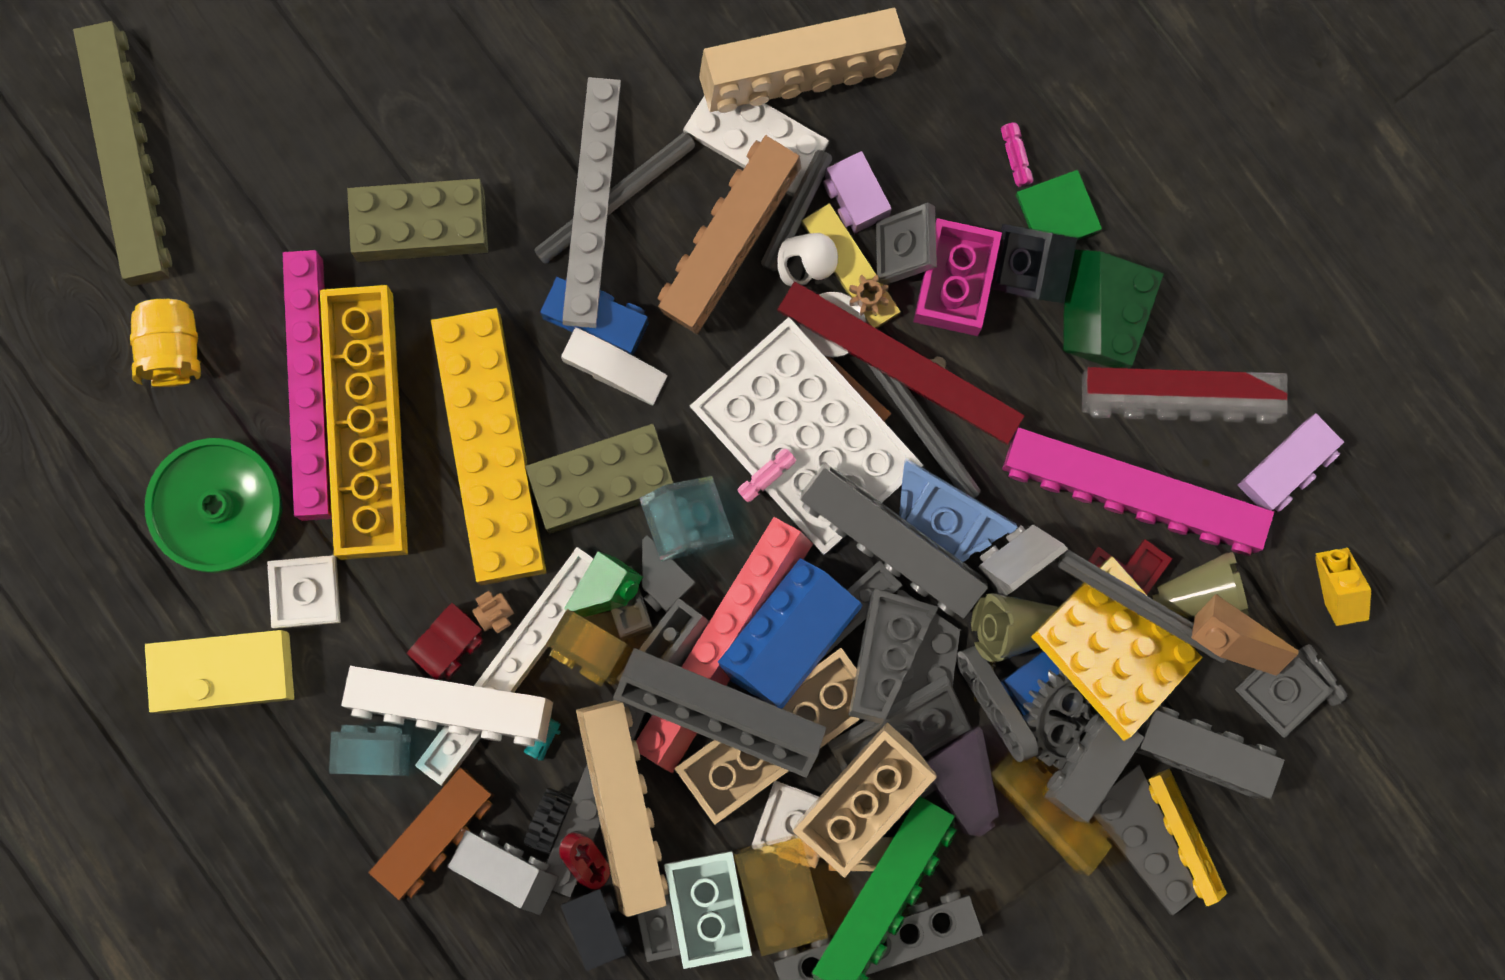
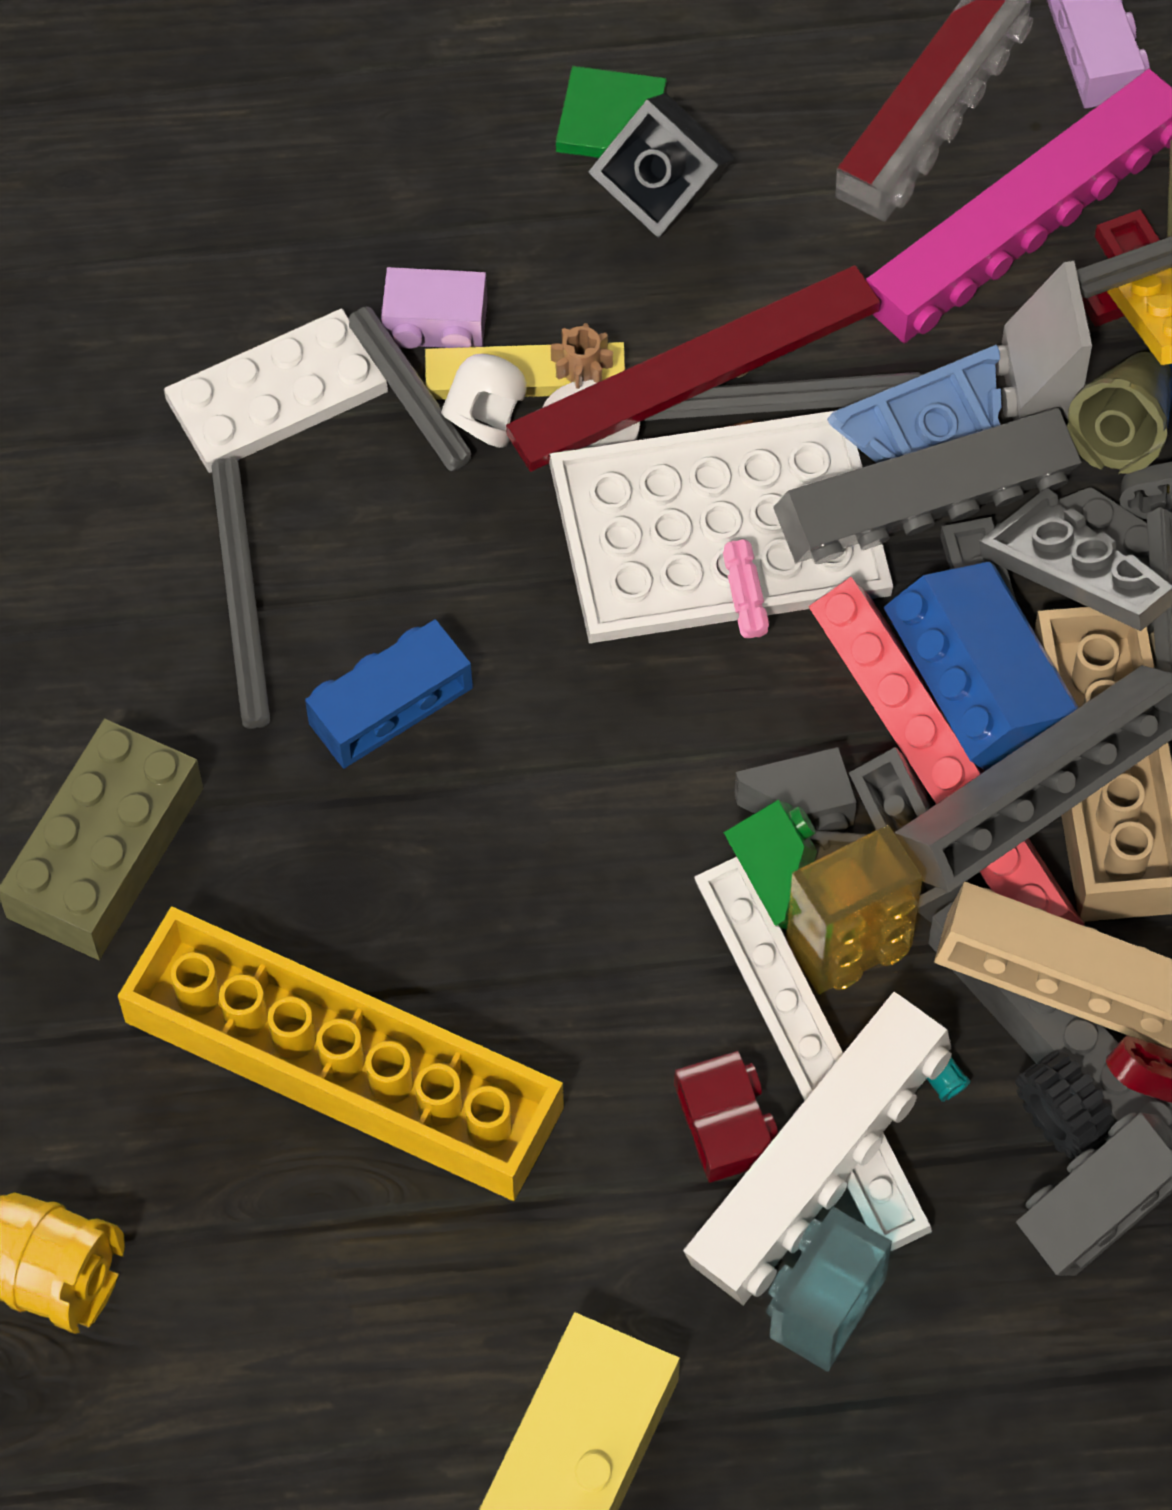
camera: 55 degrees left, 20 degrees down
green dish [145,438,282,573] -> none
white tile [267,555,341,629] -> none
dark pink brick [283,250,332,521] -> none
dark orange brick [368,768,495,900] -> none
yellow brick [431,308,547,586] -> none
medium nougat gear [472,591,514,633] -> none
olive brick [525,424,675,534] -> none
white slope [561,327,667,406] -> none
light grey plate [562,77,621,328] -> none
clear light blue brick [639,476,734,562] -> none
medium nougat brick [658,135,802,335] -> none
tan brick [699,8,906,113] -> none
dark grey tile [876,203,937,285] -> none
dark pink brick [913,218,1002,336] -> none
dark pink axle [1001,123,1033,187] -> none
dark green wedge [1063,249,1164,369] -> none

